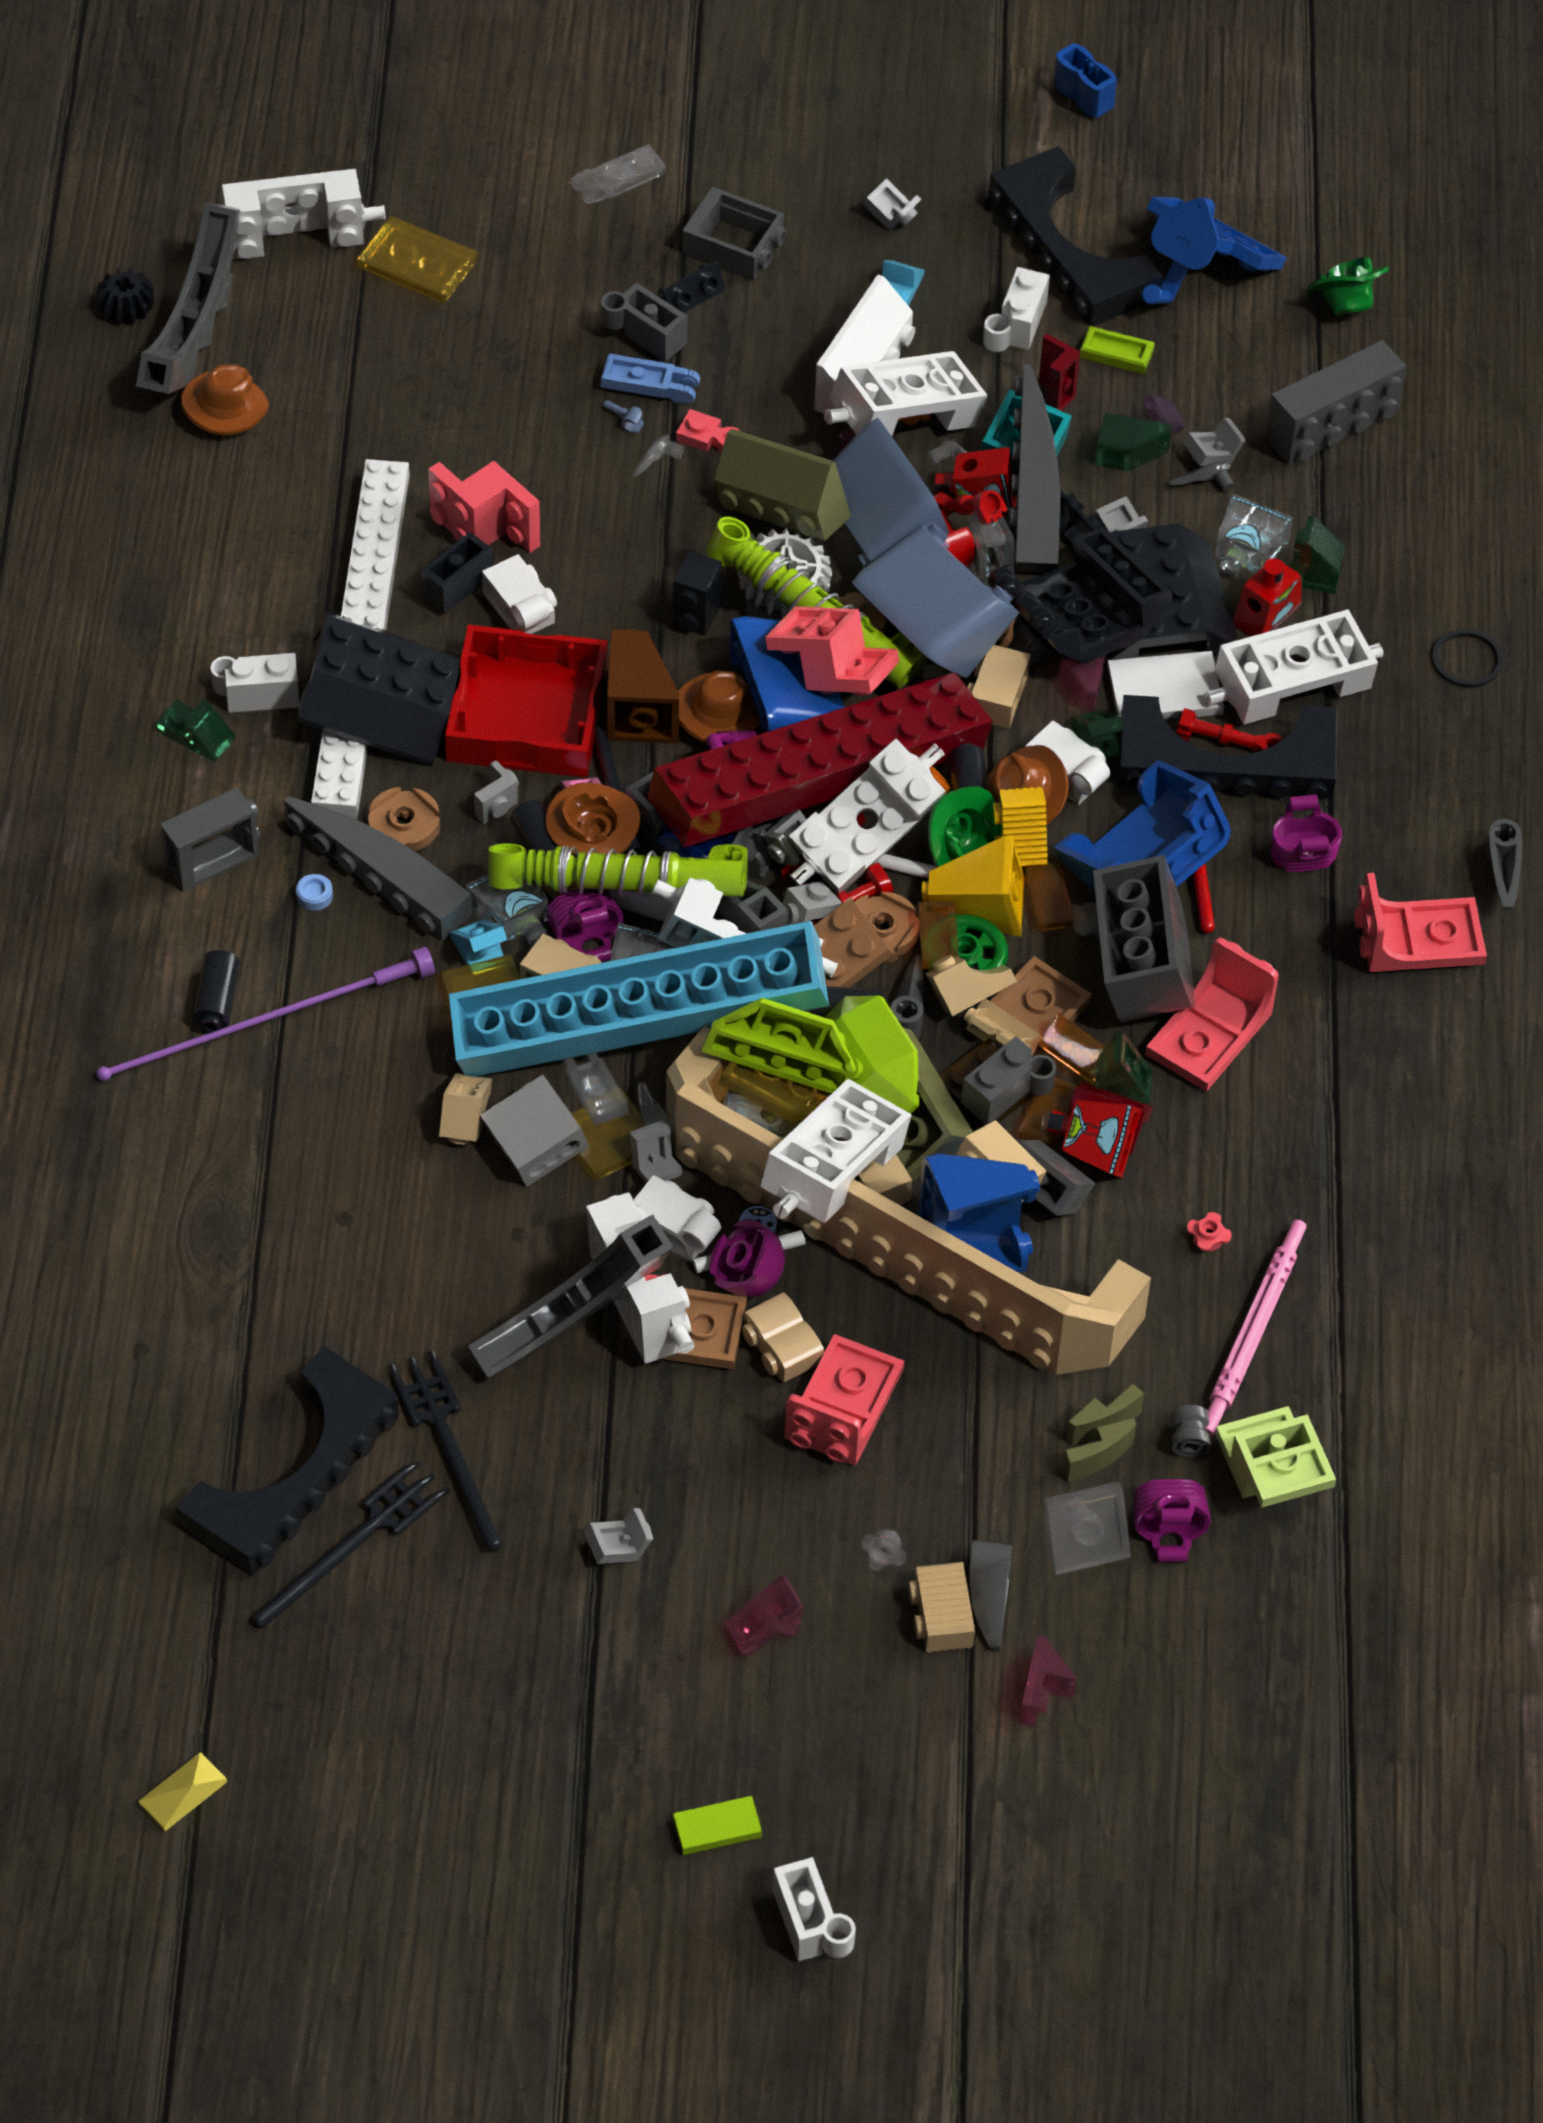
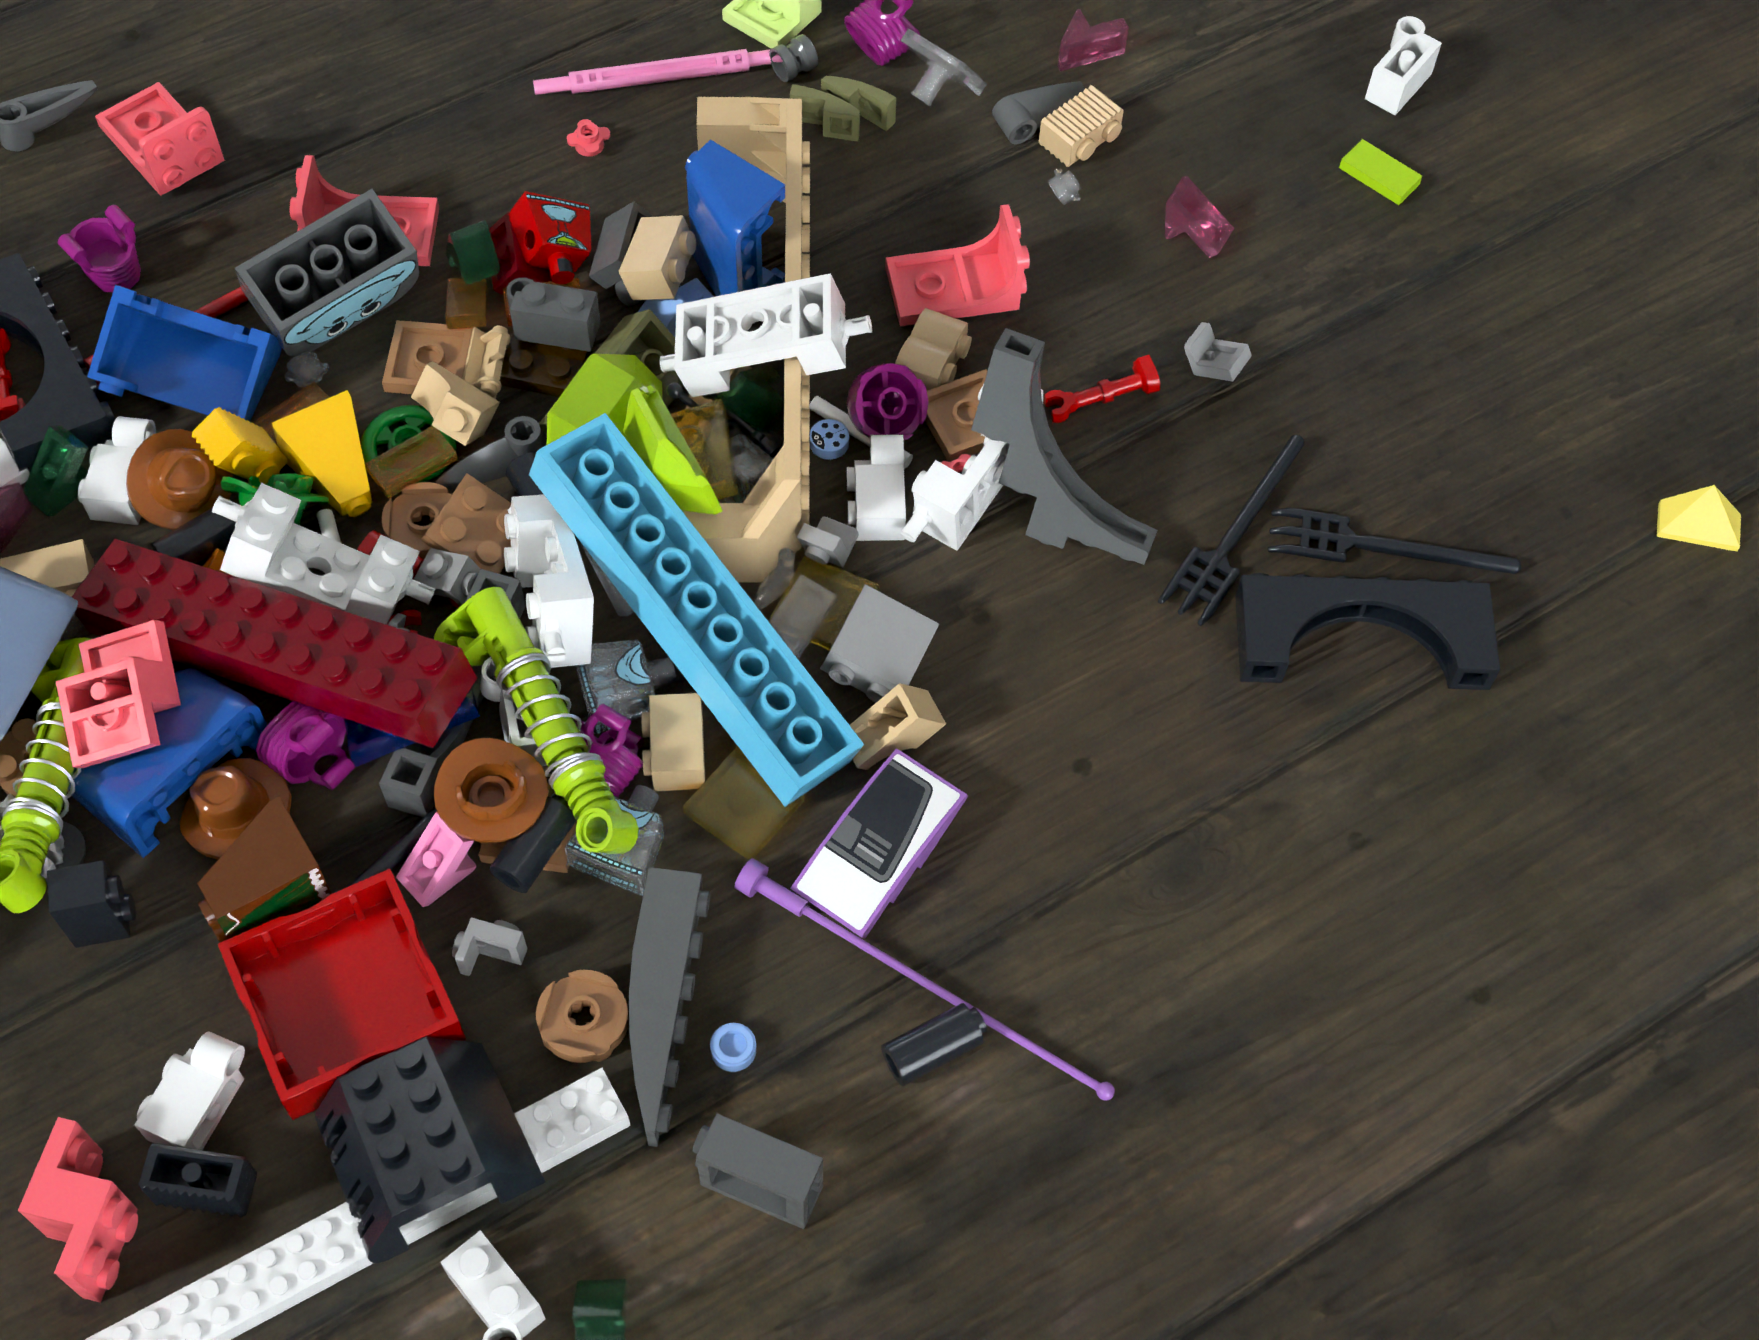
camera: 125 degrees left, 5 degrees up
medium azure slope [449,919,507,975] -> none
none -> slope [790,748,968,939]
none -> red piece [1044,355,1160,423]

